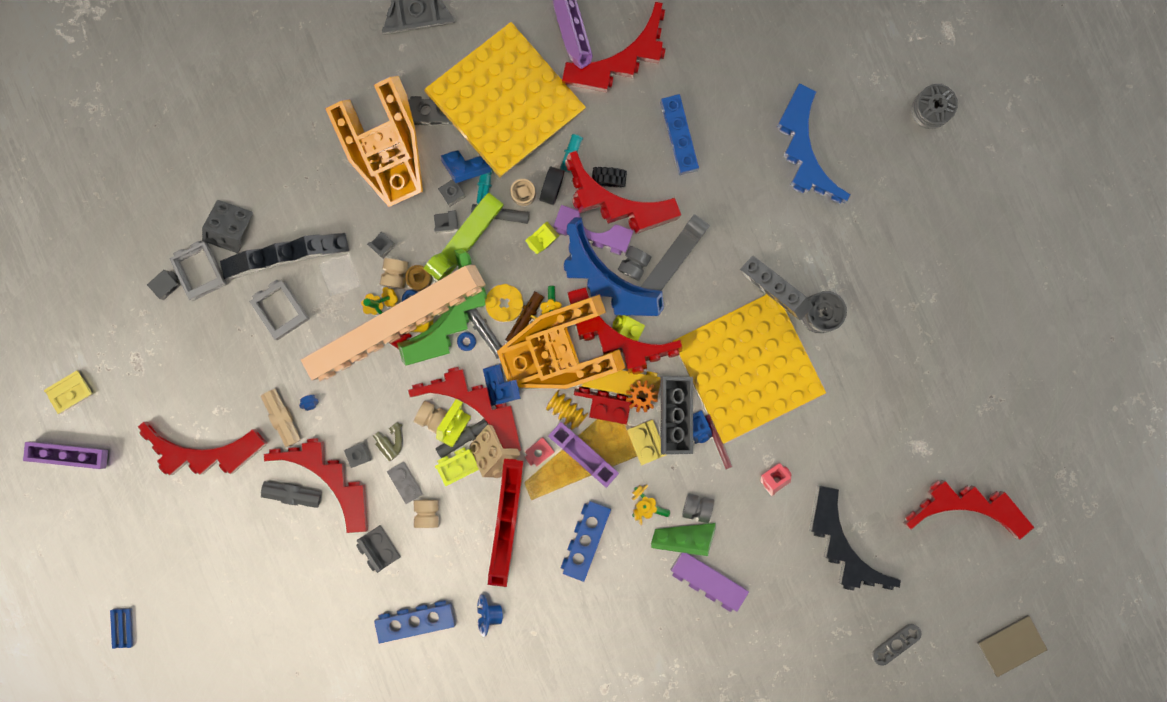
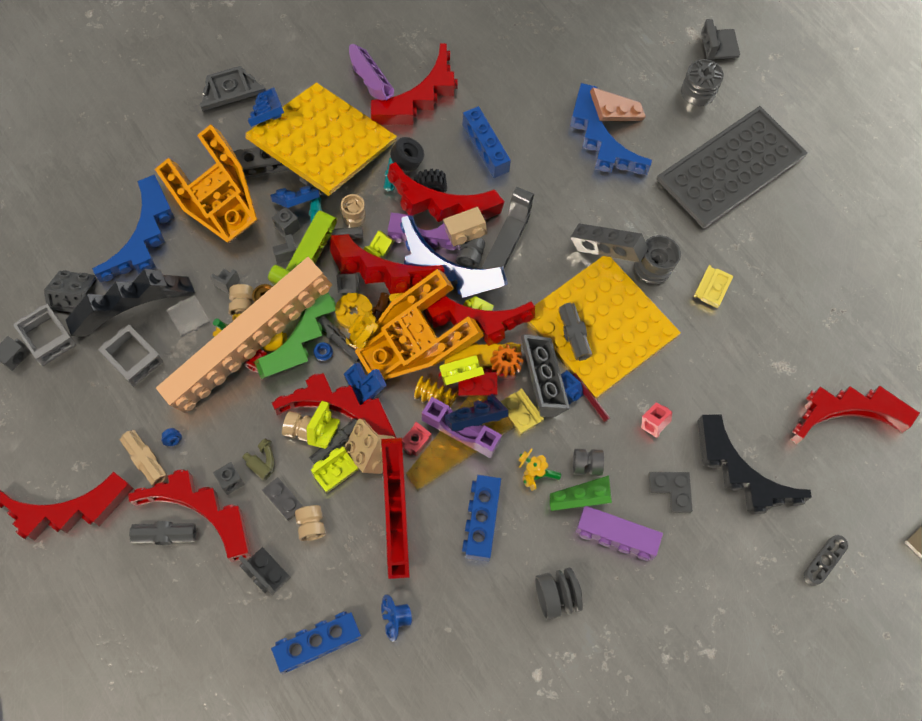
camera: 15 degrees left, 20 degrees down
black tyre [539,166,565,205] -> none
none -> blue arch [92,174,175,283]
none -> blue wing [248,87,284,127]
none -> red arch [330,234,444,294]
none -> dark grey brick [337,272,360,293]
none -> yellow plate [345,311,378,349]
none -> black tyre [390,137,424,171]
none -> neon yellow bracket [439,355,484,385]
none -> tan brick [443,207,487,247]
none -> dark blue wing [445,394,509,431]
none -> dark grey wheel [535,567,583,620]
none -> dark grey piece [558,303,592,361]
none -> nougat wing [590,87,646,121]
none -> dark grey plate [648,472,693,513]
none -> dark grey plate [657,106,808,229]
none -> light yellow plate [693,265,733,308]
none -> dark grey bracket [701,19,740,60]

